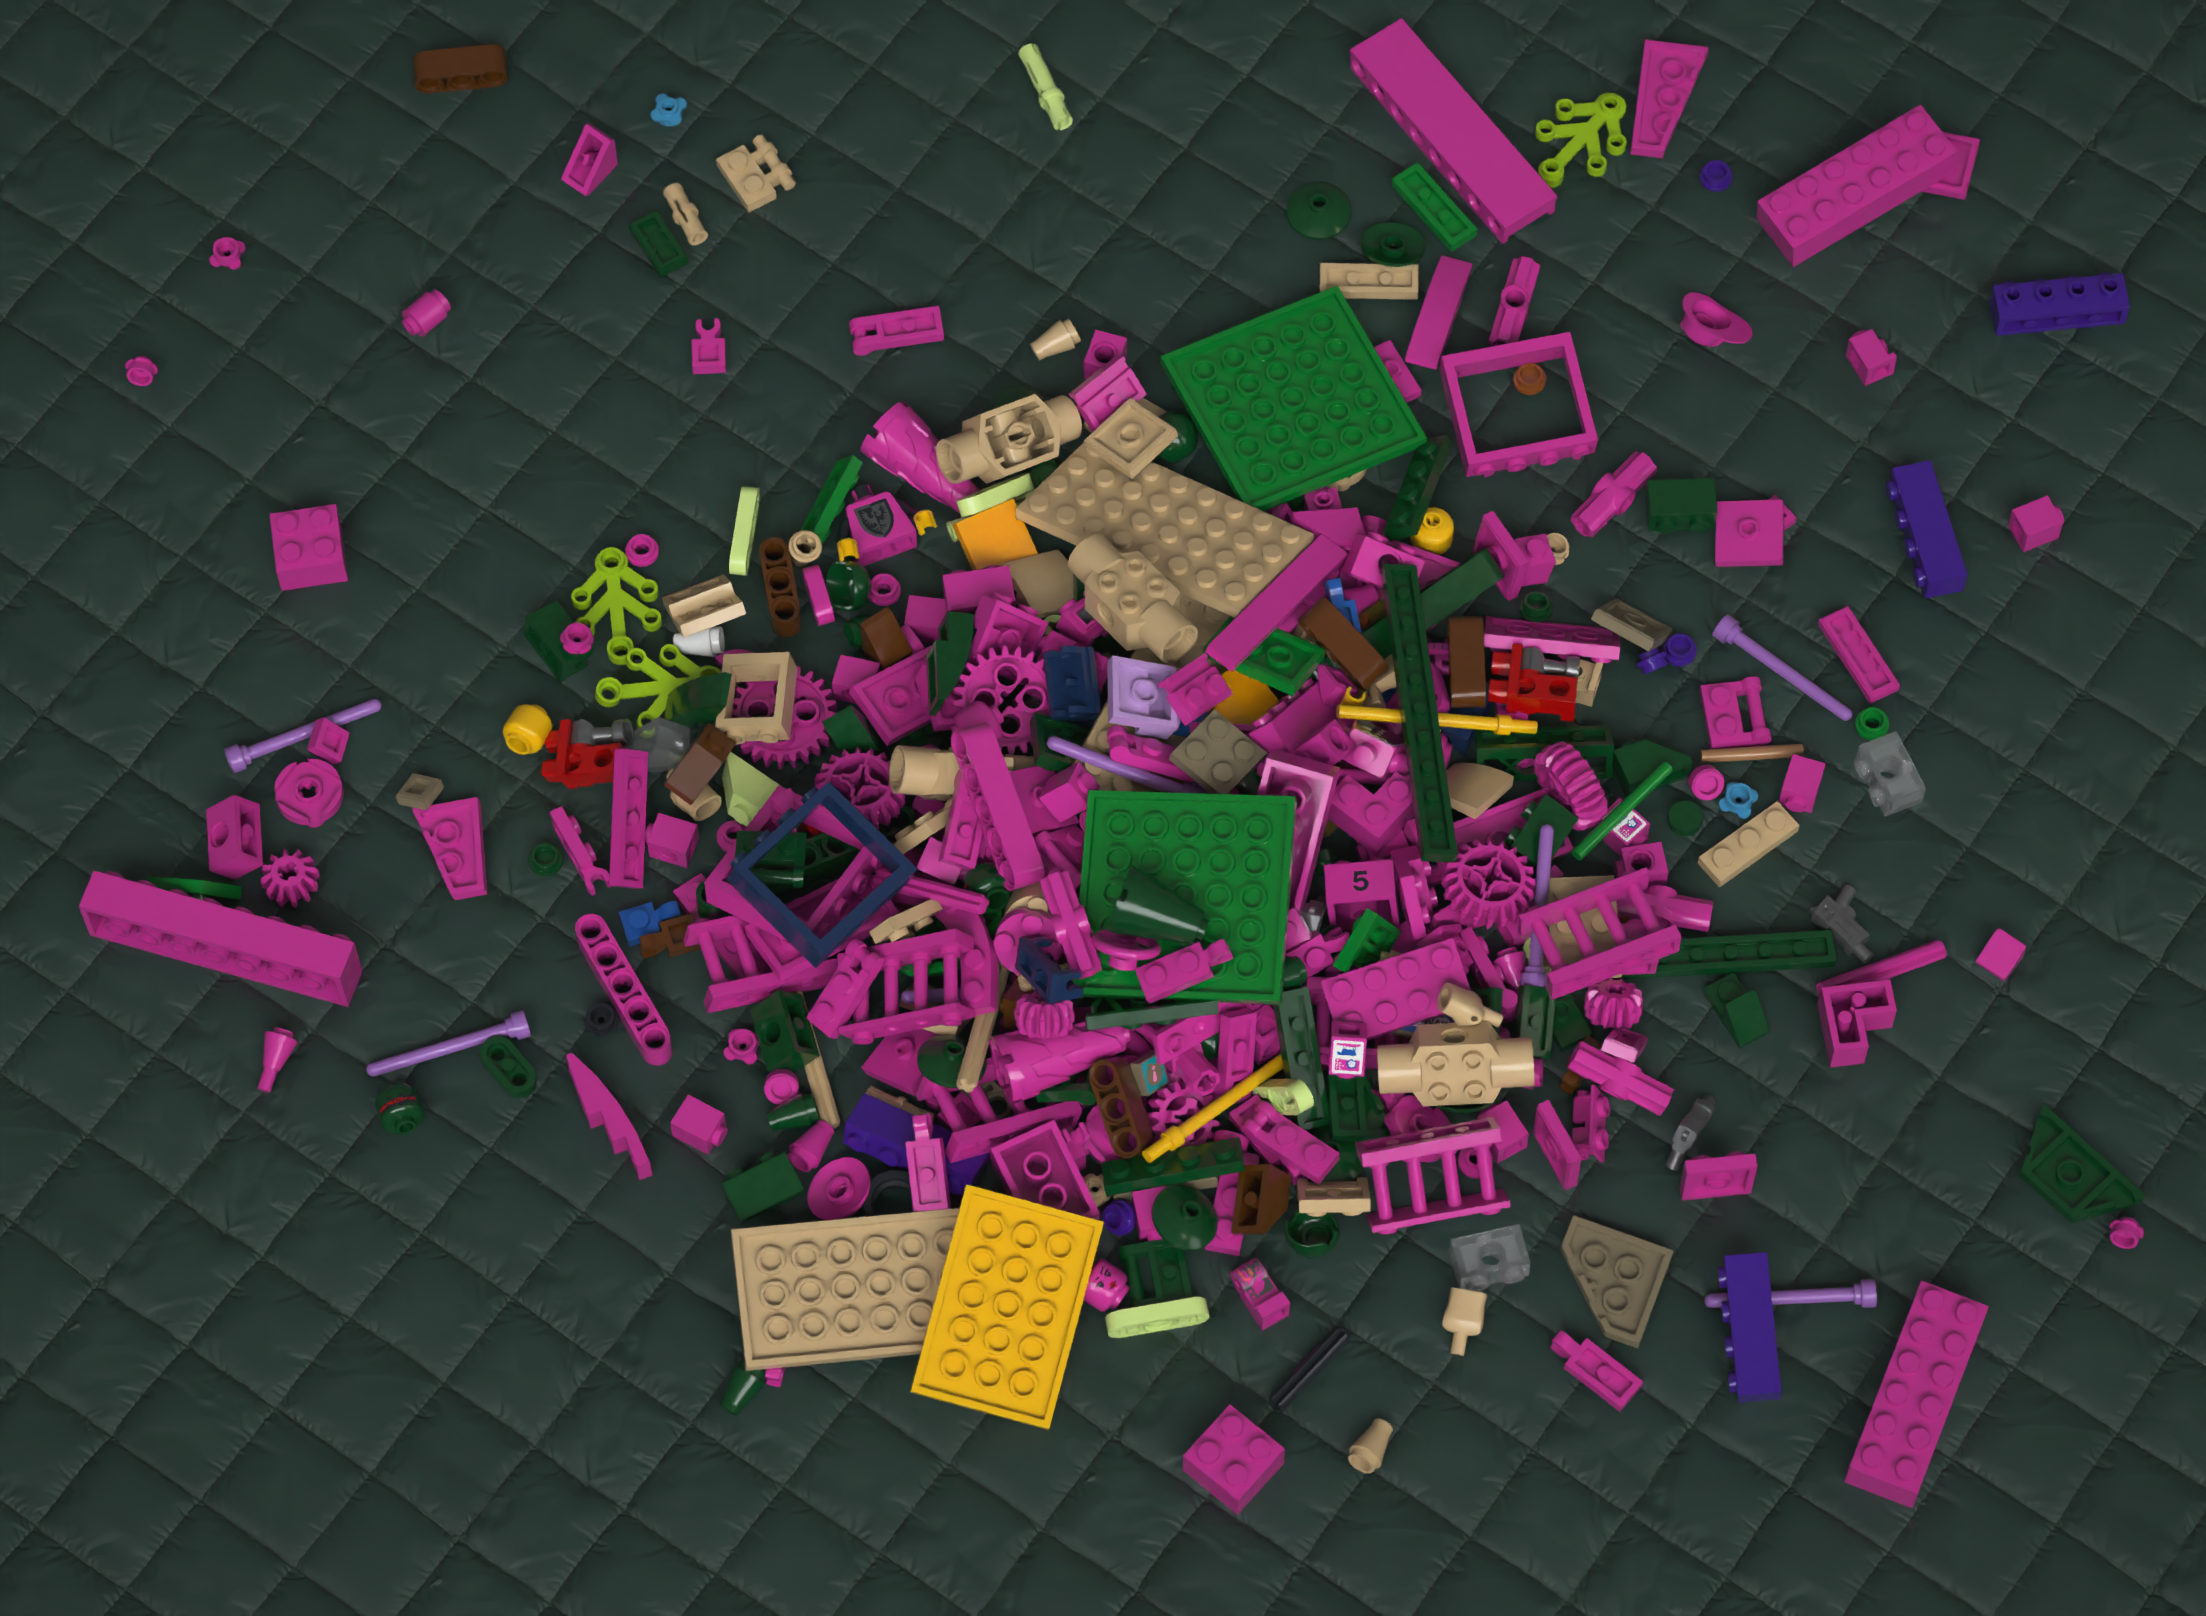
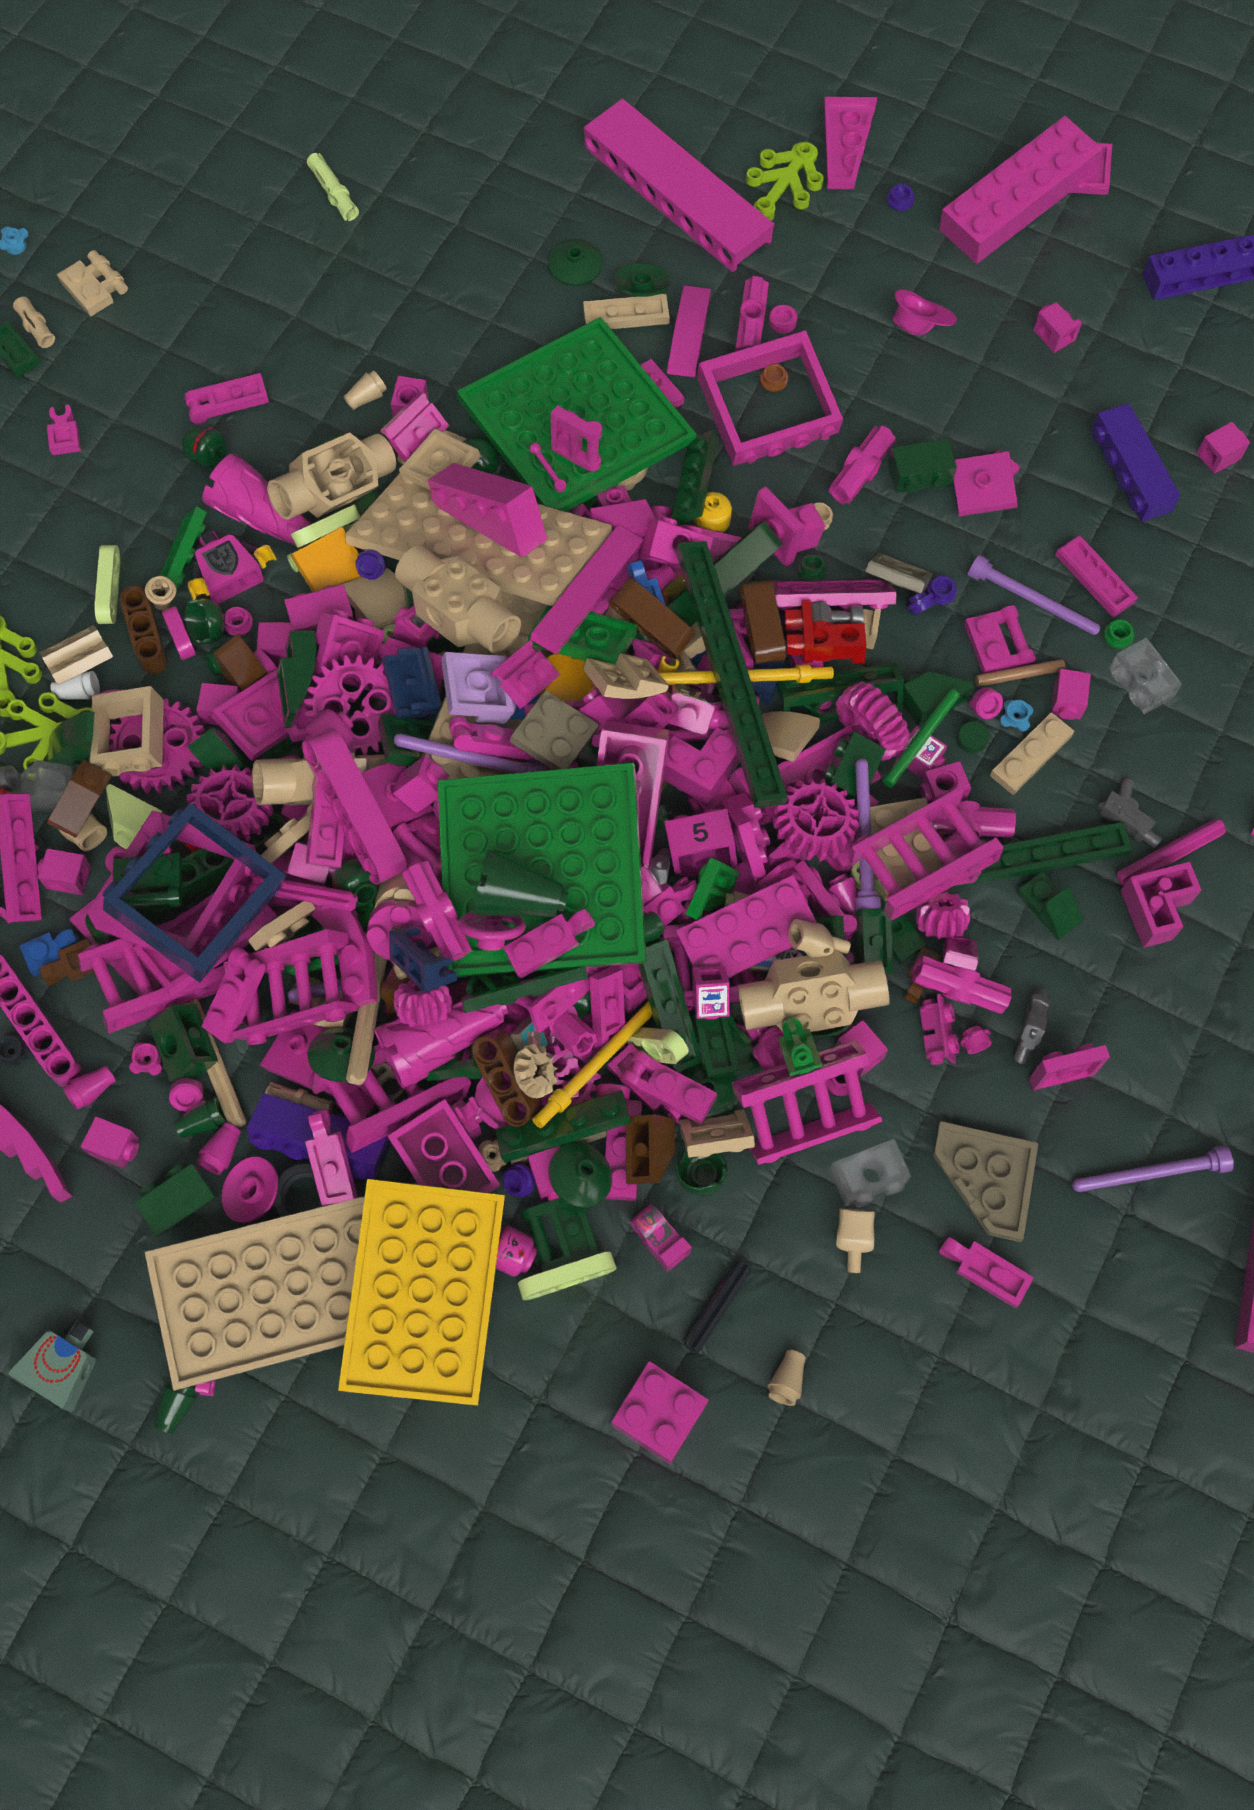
camera: 10 degrees left, 5 degrees up
dark pink plate [625,534,659,567] -> none
green plate [1391,162,1477,252] -> none
dark pink plate [1533,1100,1582,1190] -> none
dark purple brick [1718,1252,1781,1403] -> none
none -> sand green torso [8,1321,96,1412]
none -> dark pink cone [63,1065,116,1110]
none -> dark green head [182,425,226,467]
none -> dark purple plate [356,549,386,580]
none -> dark pink wedge [427,463,547,558]
none -> tan gear [514,1044,558,1098]
none -> dark pink hinge [529,443,566,493]
none -> dark pink plate [551,405,602,472]
none -> tan slope [583,653,669,699]
none -> dark pink tile [769,305,797,334]
none -> green hinge [778,1017,823,1076]
none -> dark pink plate [960,1026,992,1054]

